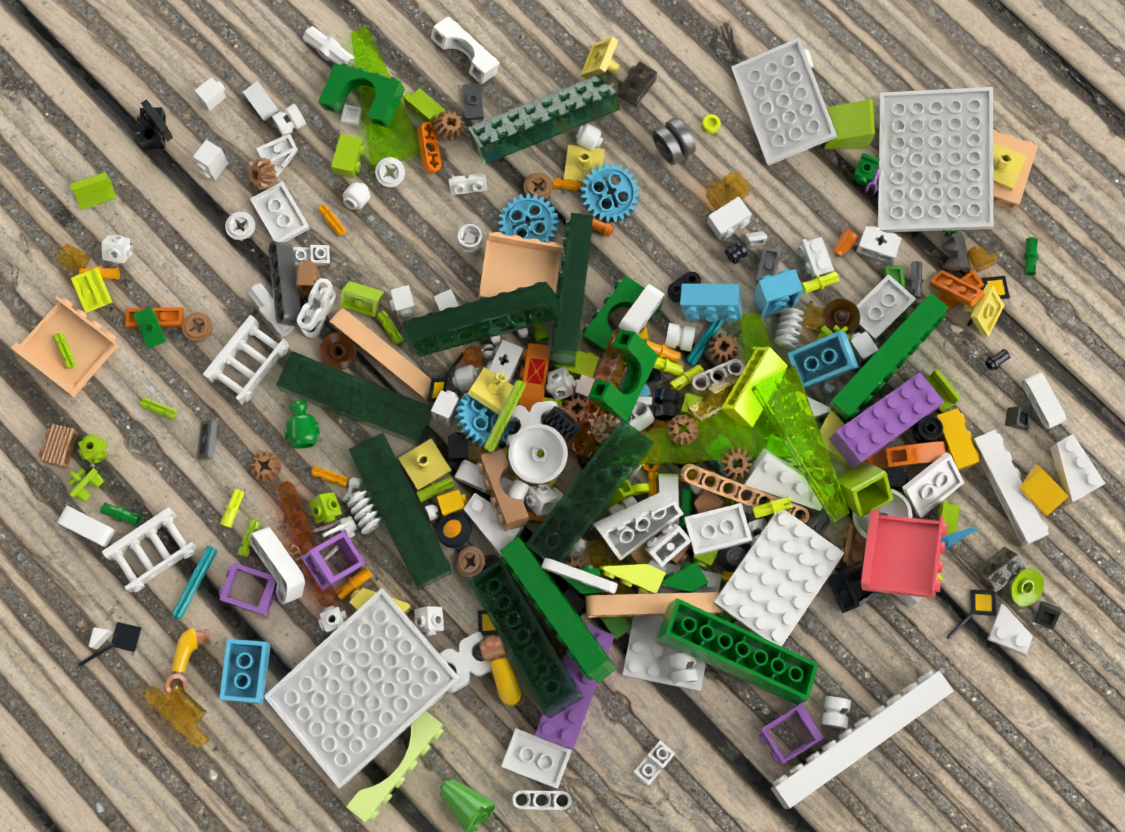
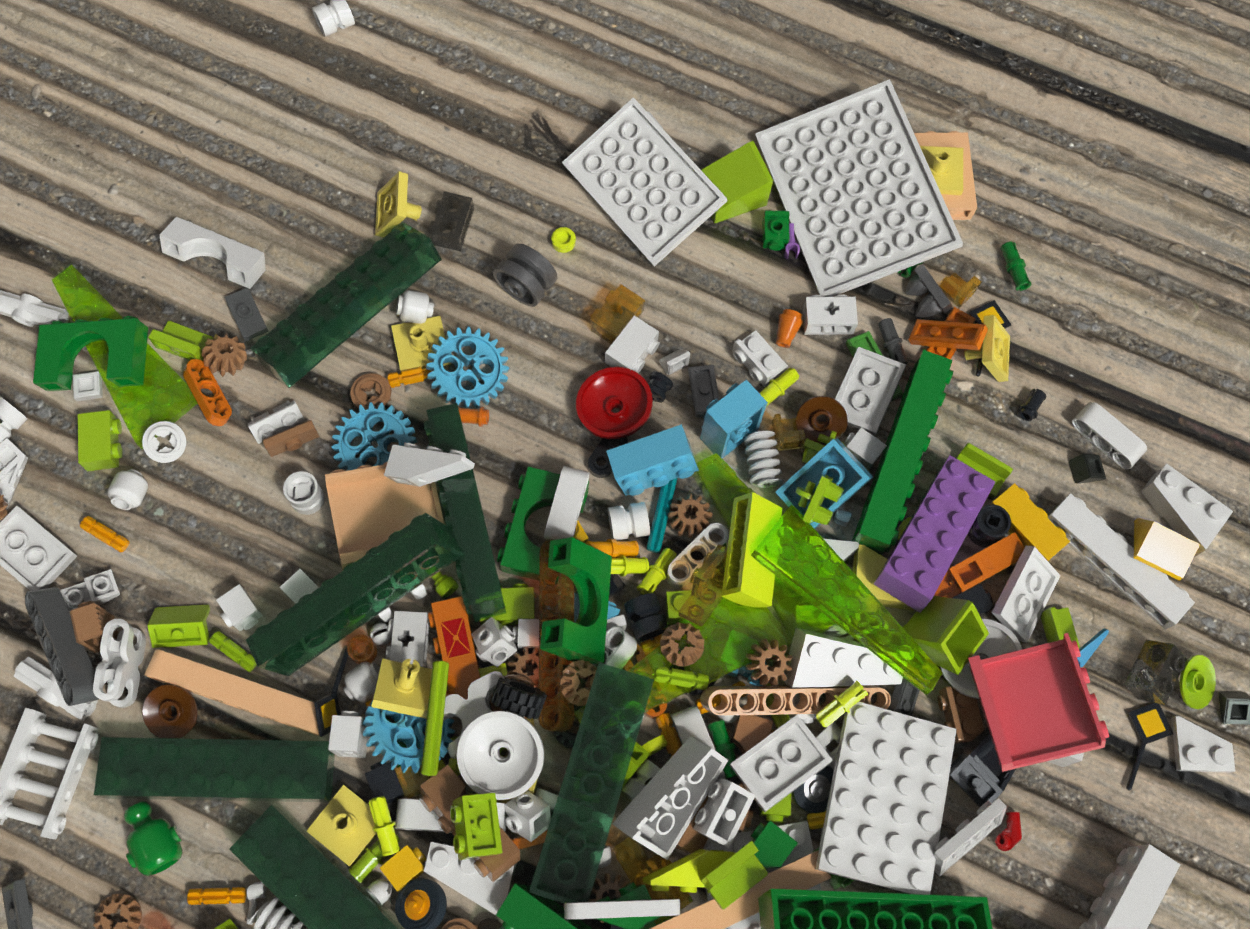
camera: 25 degrees left, 5 degrees down
none -> medium nougat plate [263,420,320,457]
none -> neon yellow axle [369,796,401,856]
none -> white slope [384,443,475,487]
none -> lime bracket [450,793,503,861]
none -> red dish [576,367,653,439]
none -> lime axle [654,666,709,690]
none -> lime panel [701,841,768,910]
none -> lime hips [795,475,844,525]
none -> white plate [934,798,1007,877]
none -> red arm [995,812,1022,851]

